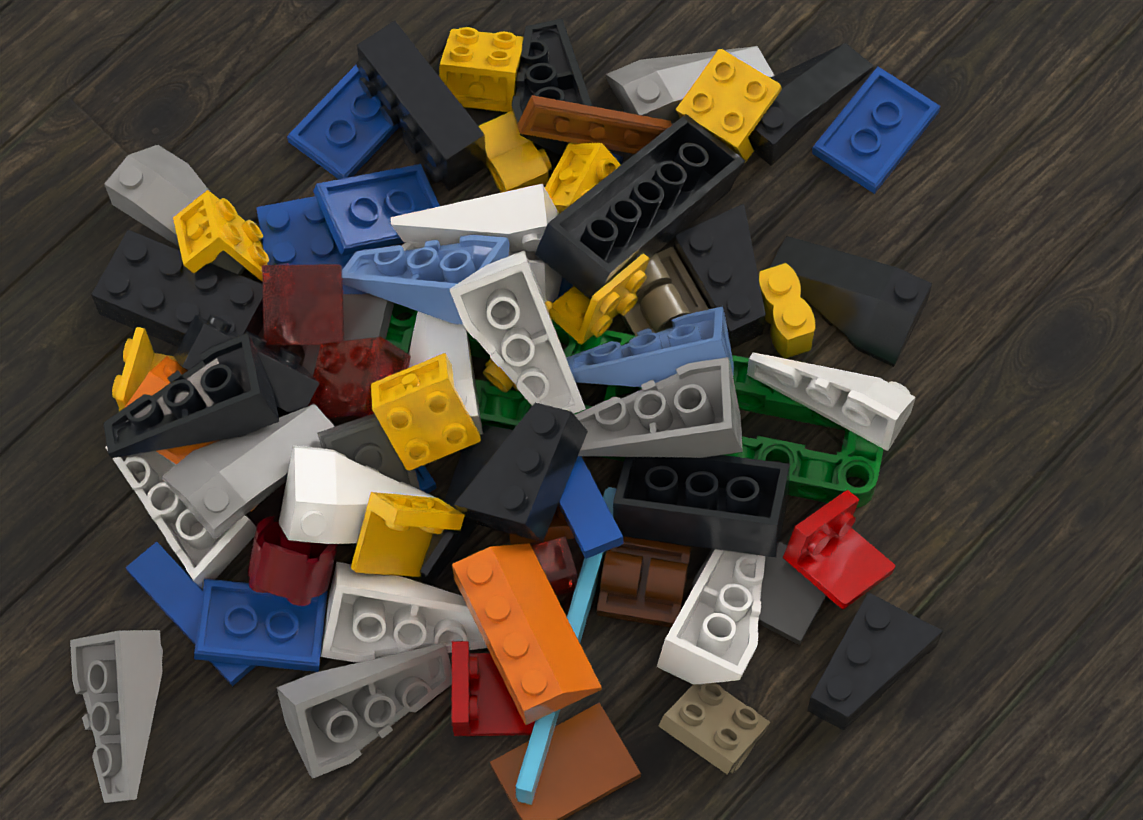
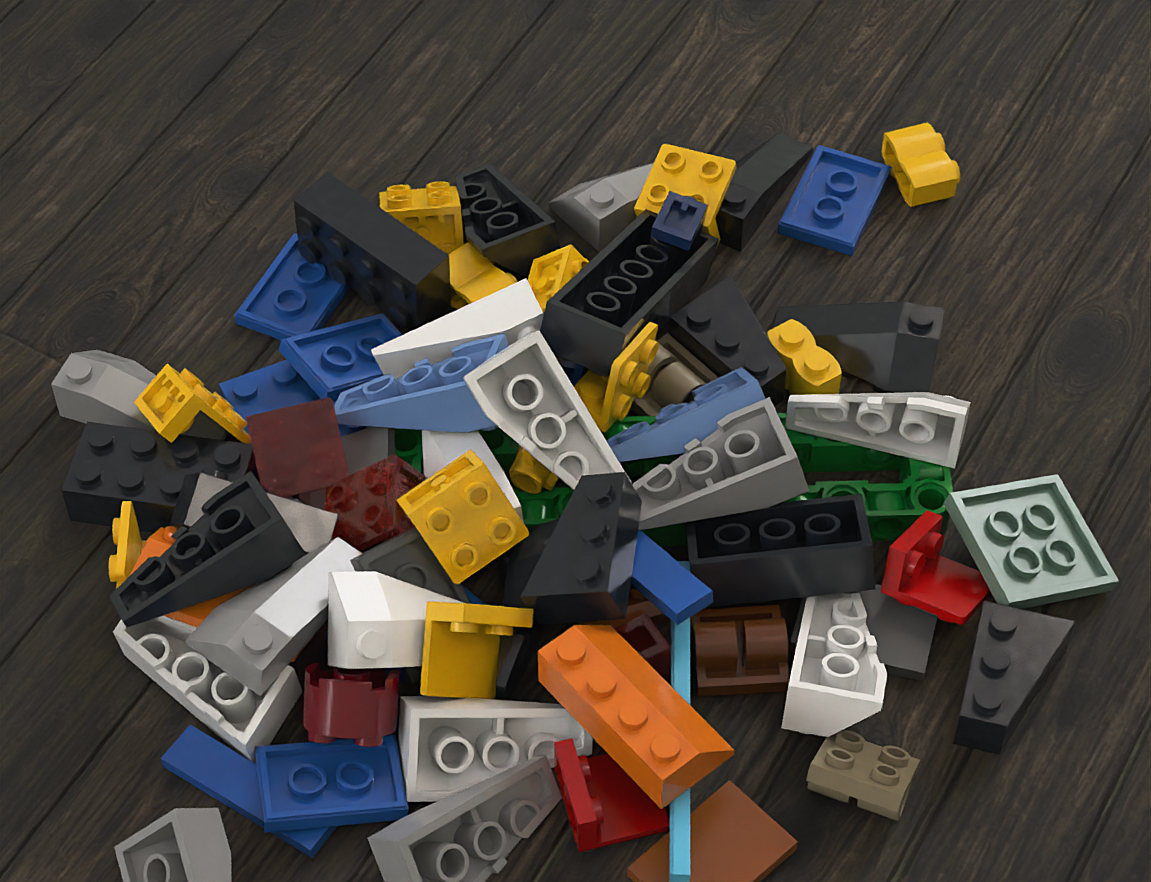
camera: 15 degrees left, 15 degrees down
dark orange tile [517,95,672,154] -> none
none -> dark blue bracket [650,191,708,251]
none -> yellow brick [881,123,961,207]
none -> sand green plate [943,474,1119,609]

